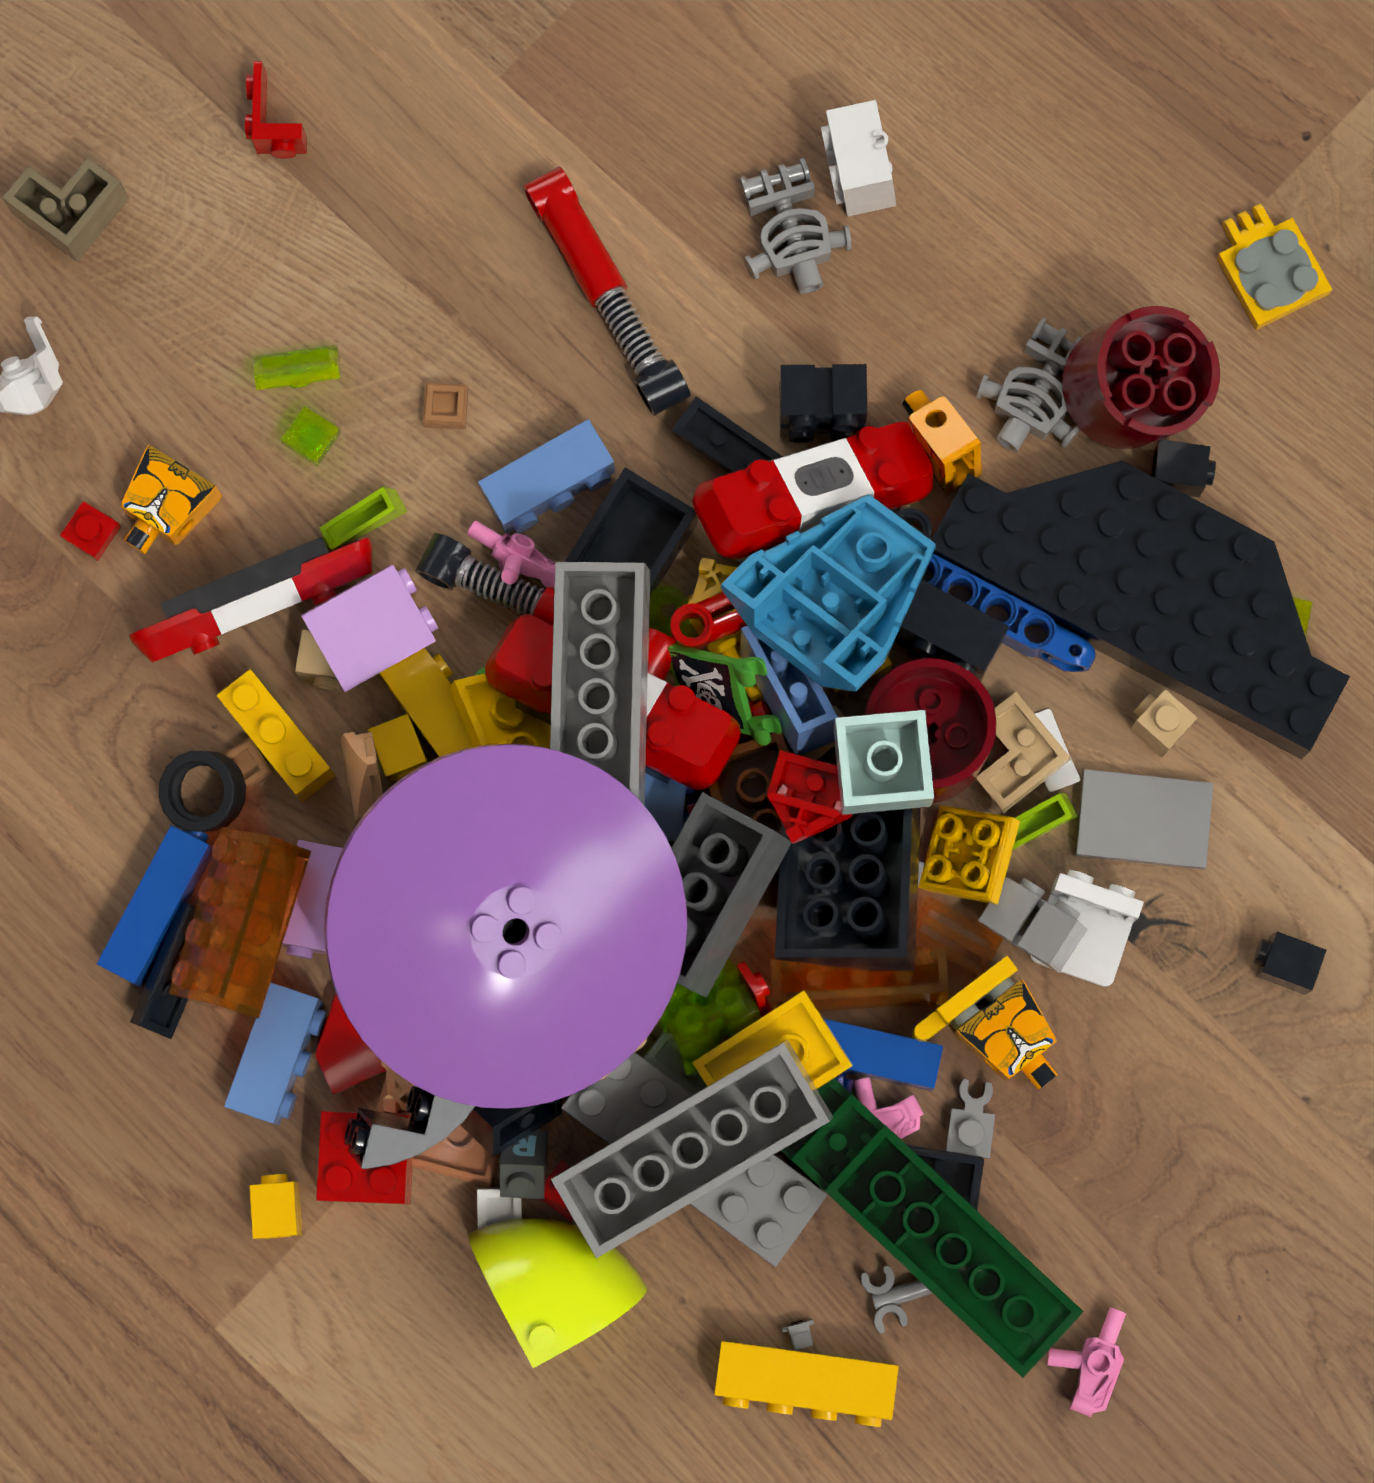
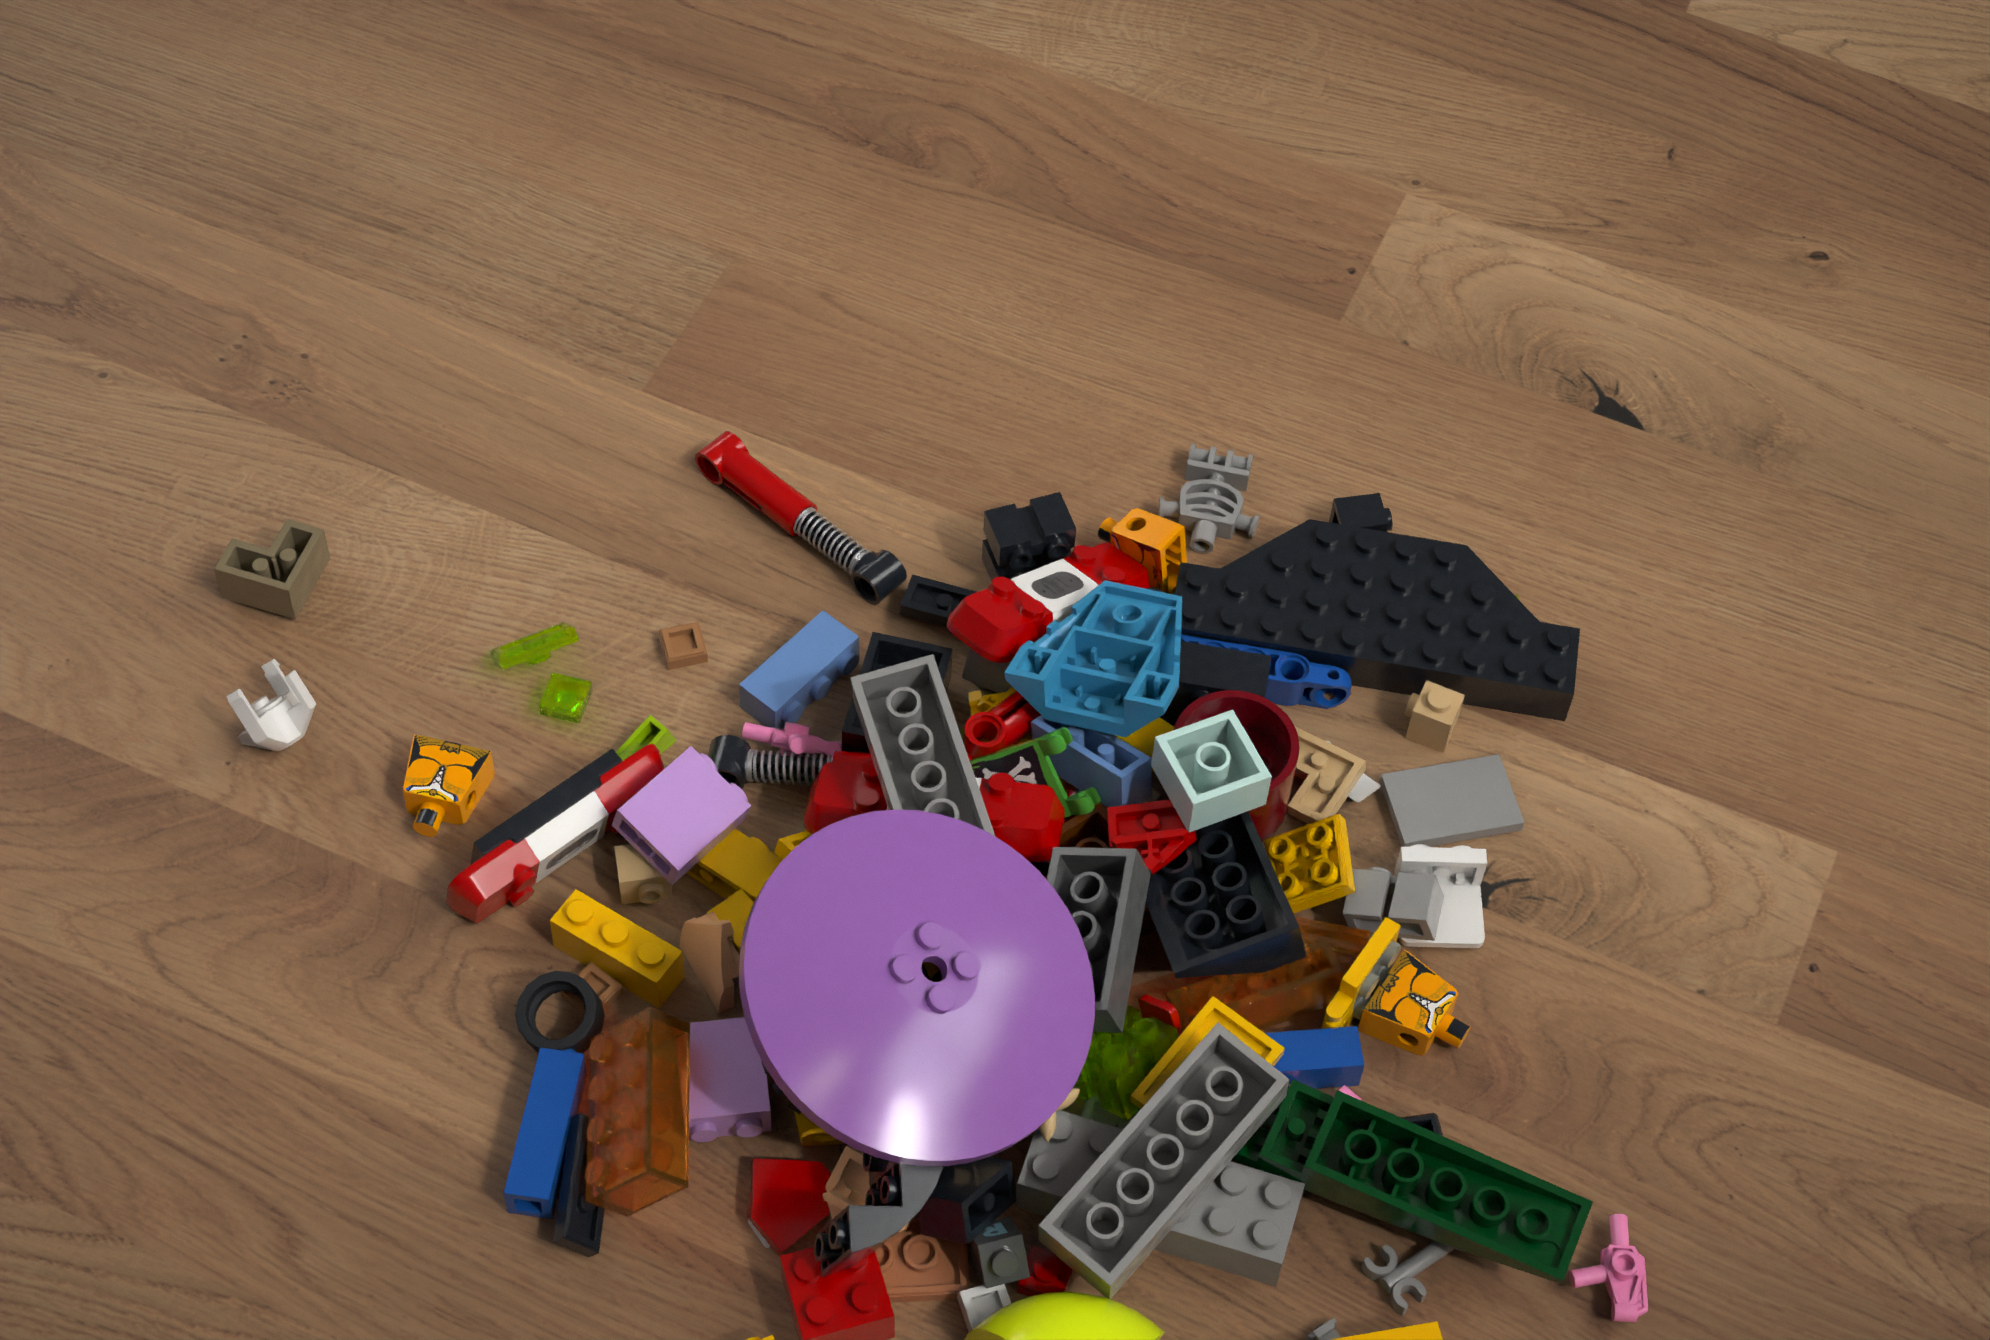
camera: 25 degrees left, 25 degrees down
red plate [60,501,121,561] -> none
medium blue brick [224,982,327,1126] -> none
red bracket [245,61,307,159] -> none
light grey piece [739,158,852,294] -> none
white brick [821,100,896,216] -> none
light grey plate [945,1079,995,1159] -> none
lime piece [1012,793,1079,851] -> none
dark red brick [1062,306,1220,449] -> none
piece [1216,204,1332,330] -> none
black brick [1253,931,1327,995] -> none

